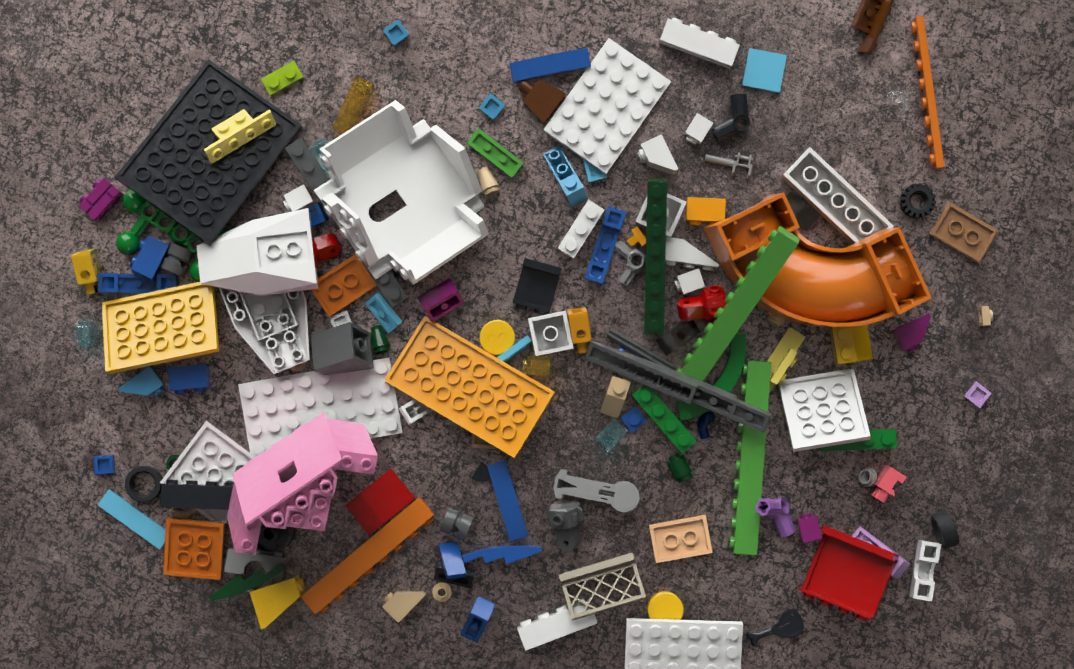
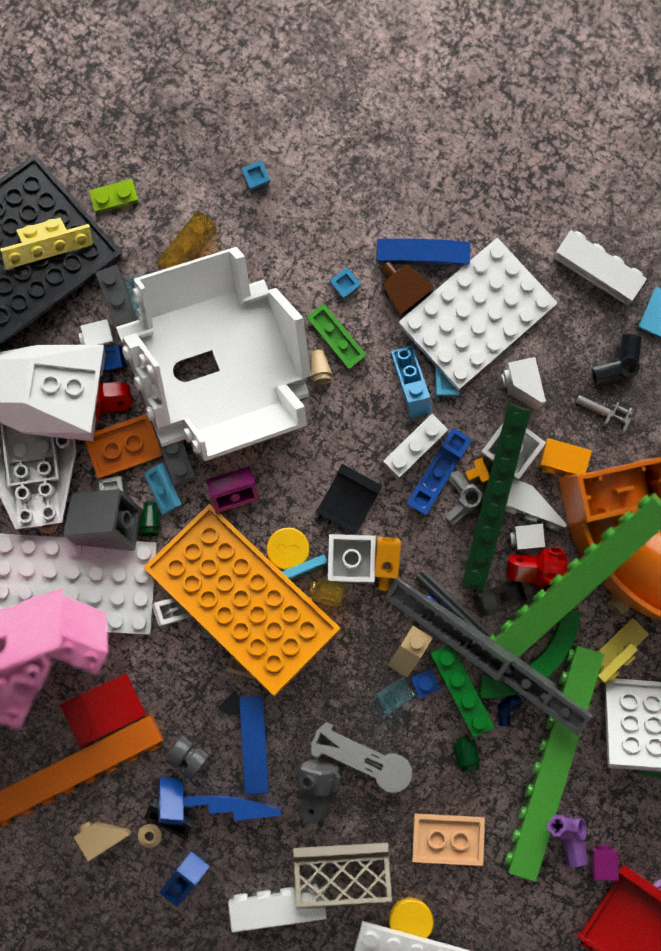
camera: 10 degrees right, 5 degrees down
white brick [684,113,713,145] -> none

